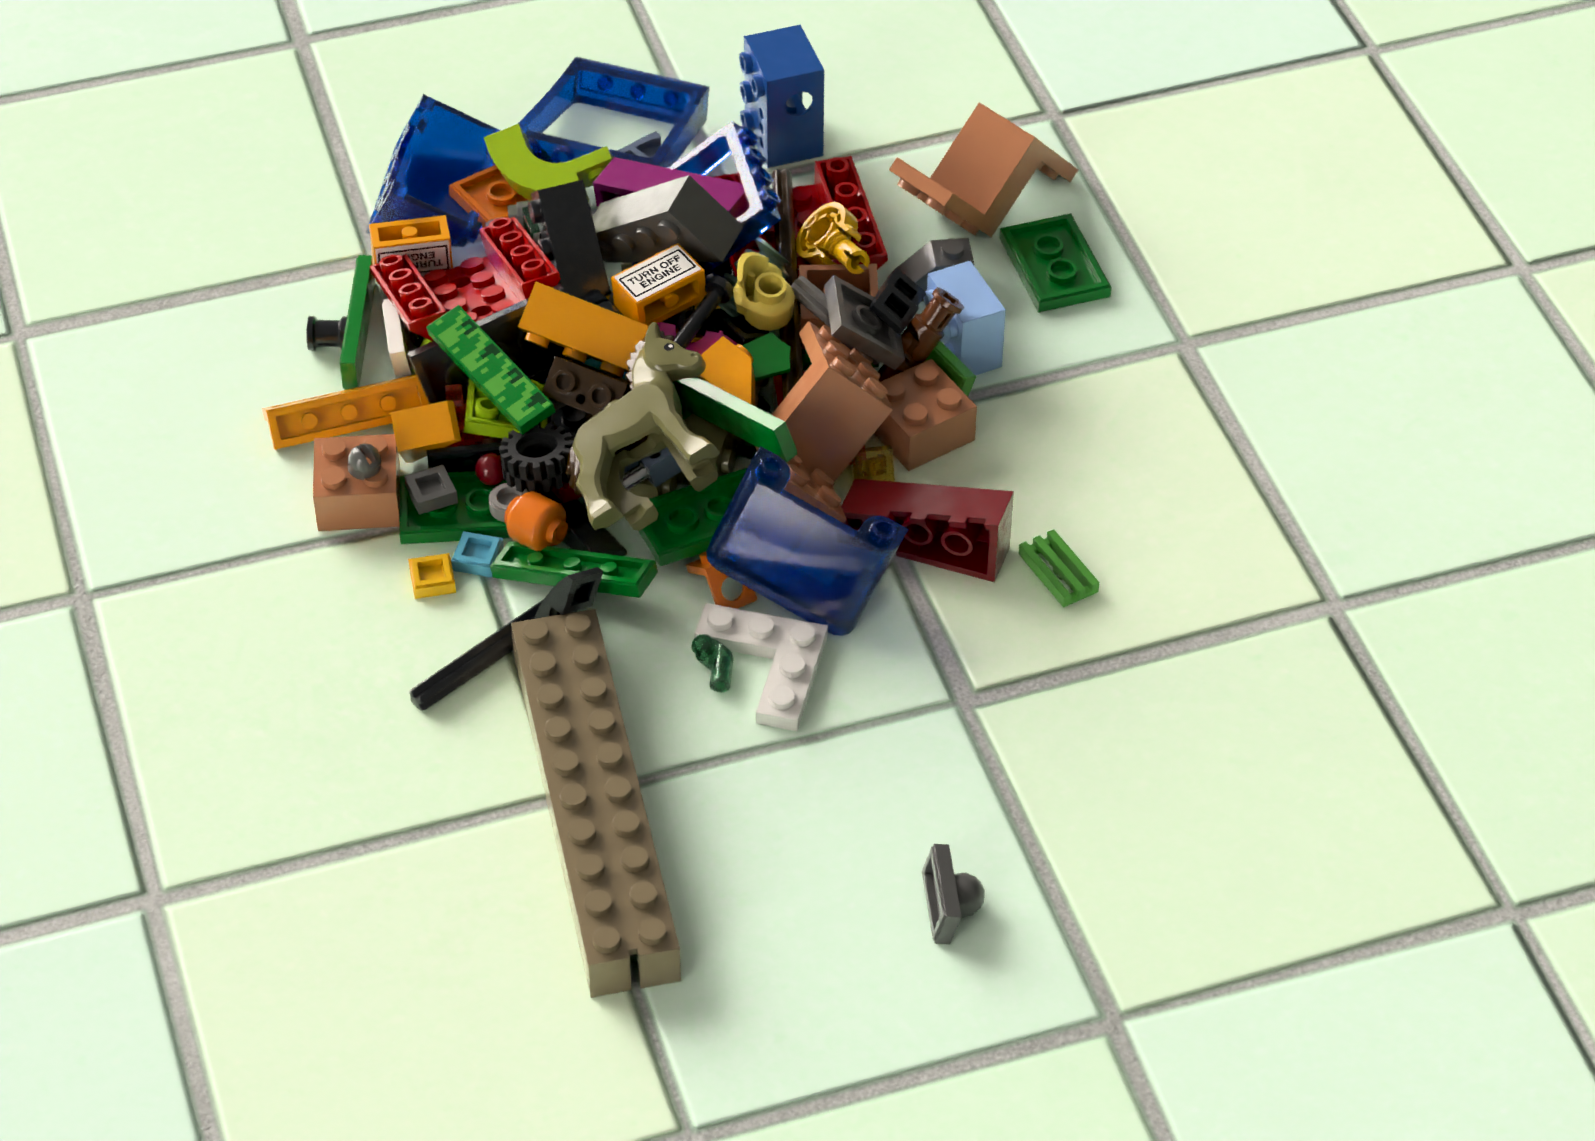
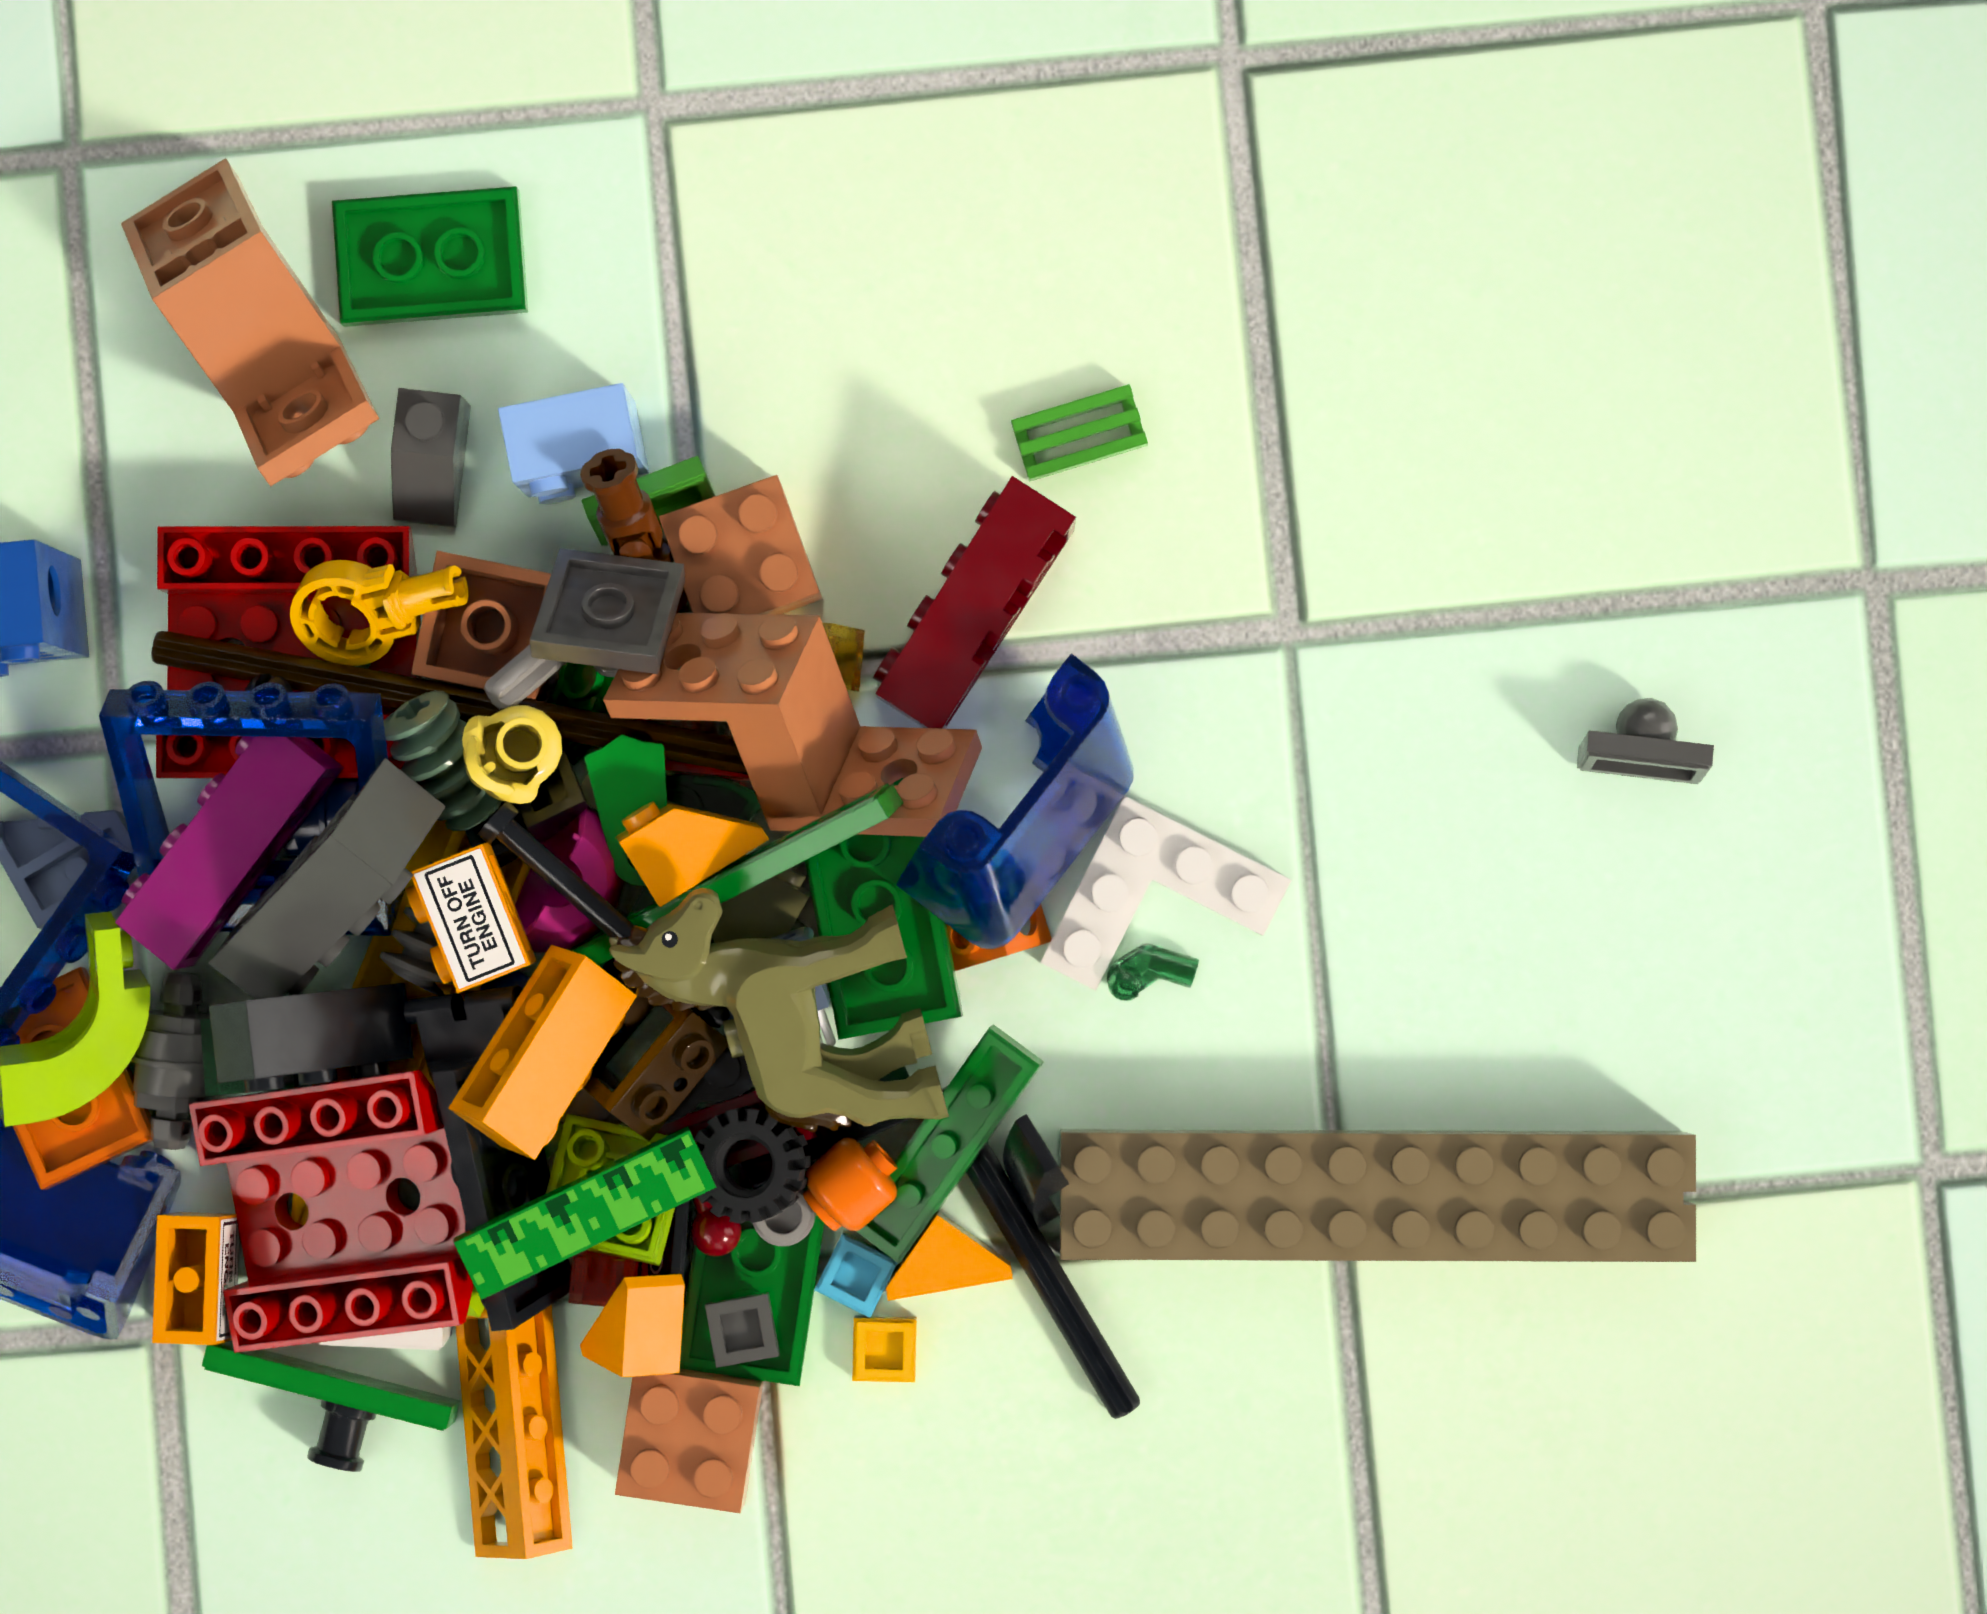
camera: 70 degrees left, 40 degrees up
dark grey hinge [348,443,381,480] -> none
black slope [869,268,926,335] -> none
none -> light orange slope [886,1211,1013,1301]

